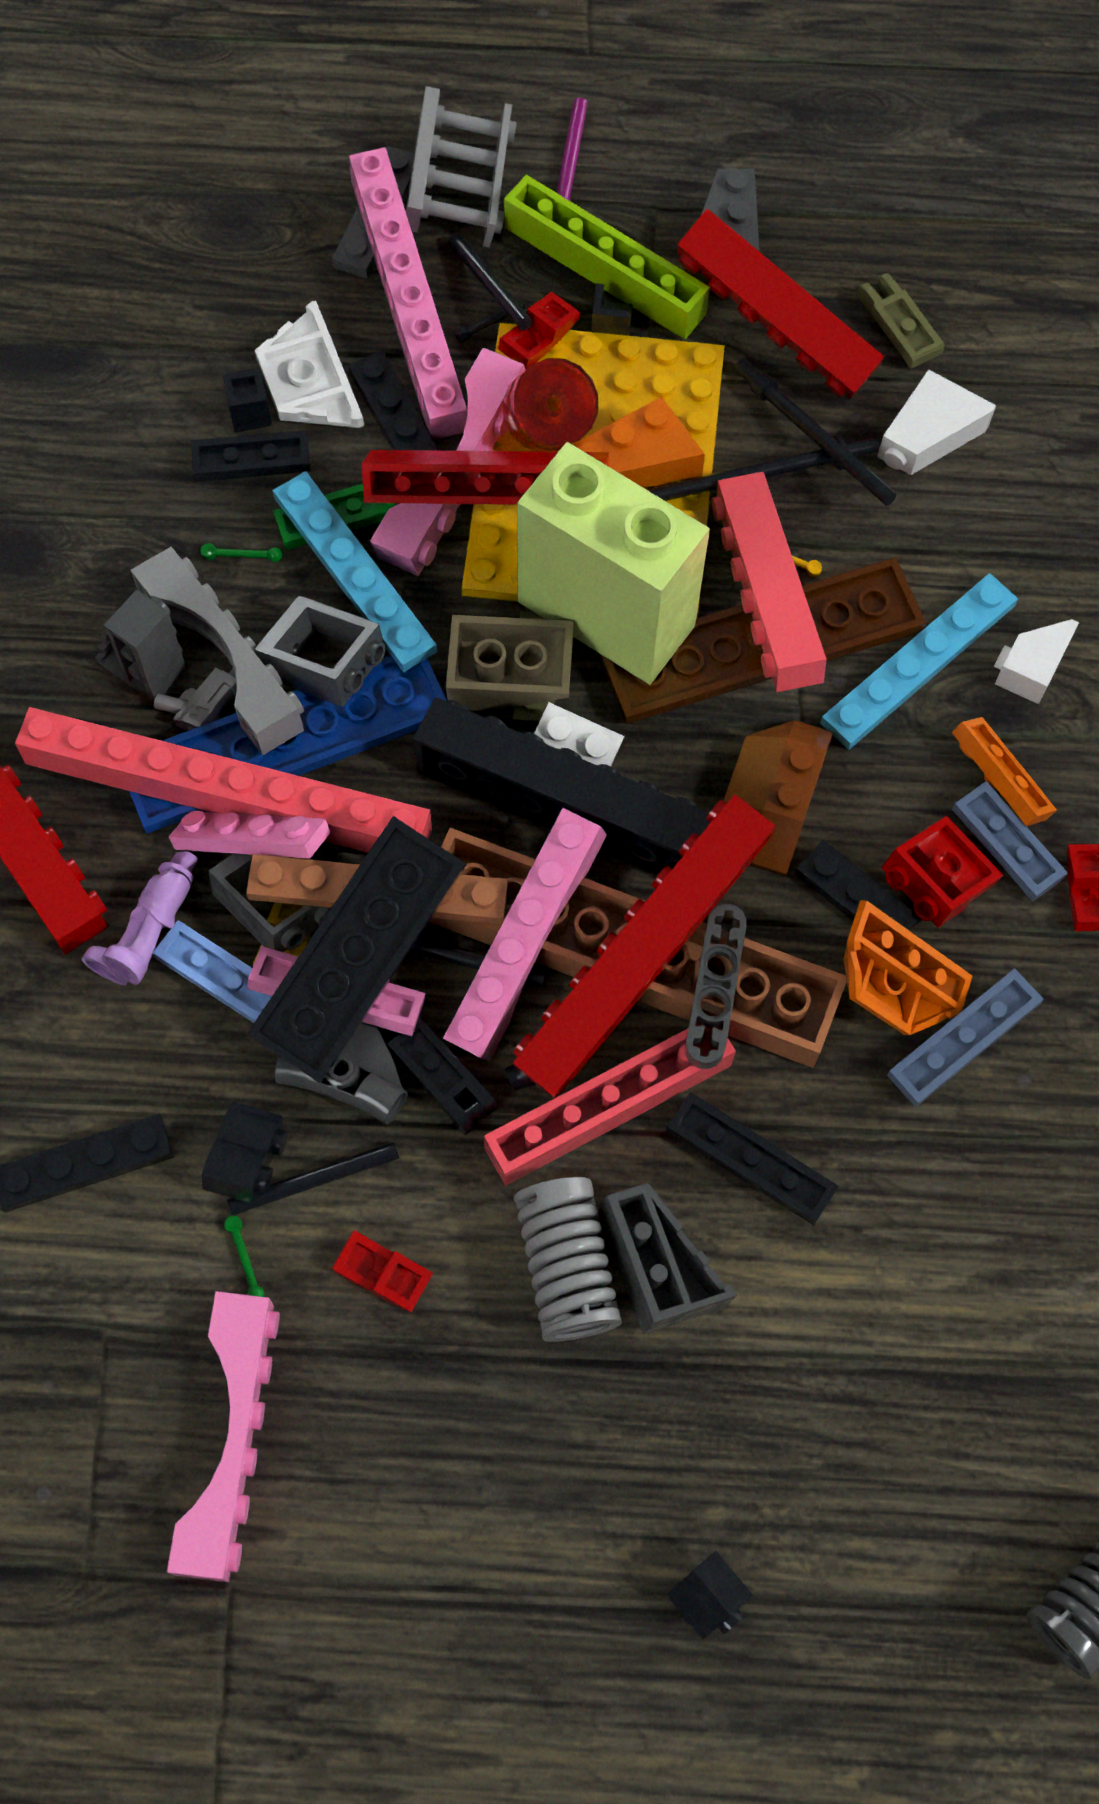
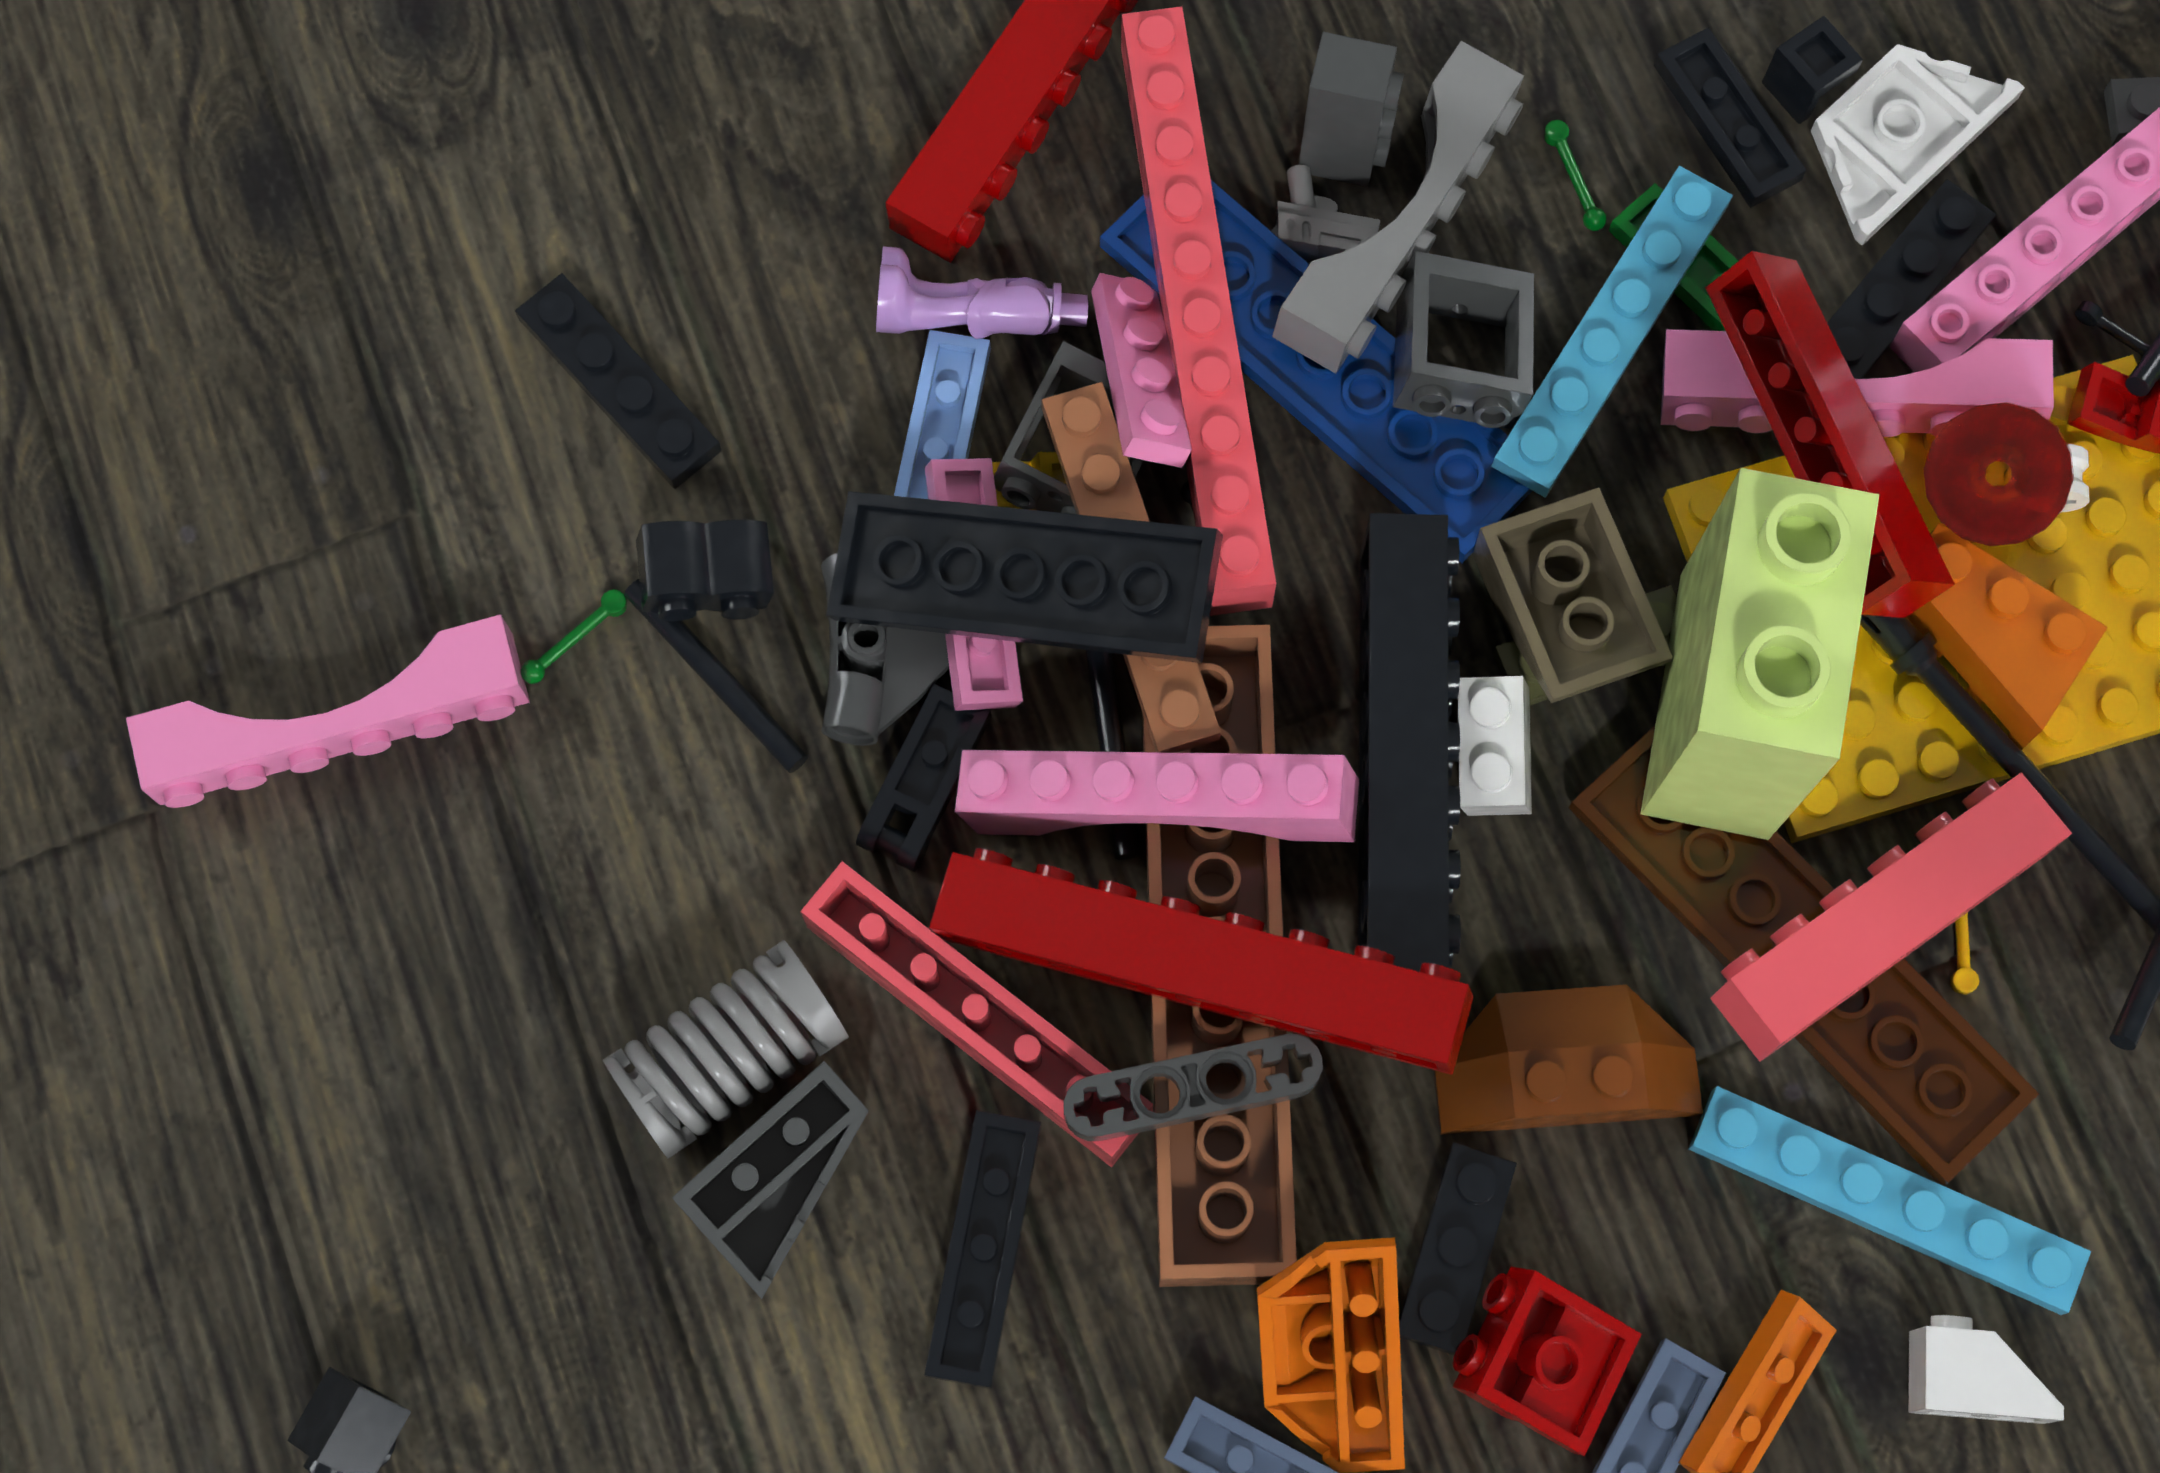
camera: 70 degrees right, 5 degrees up
red slope [330,1230,433,1313] -> none

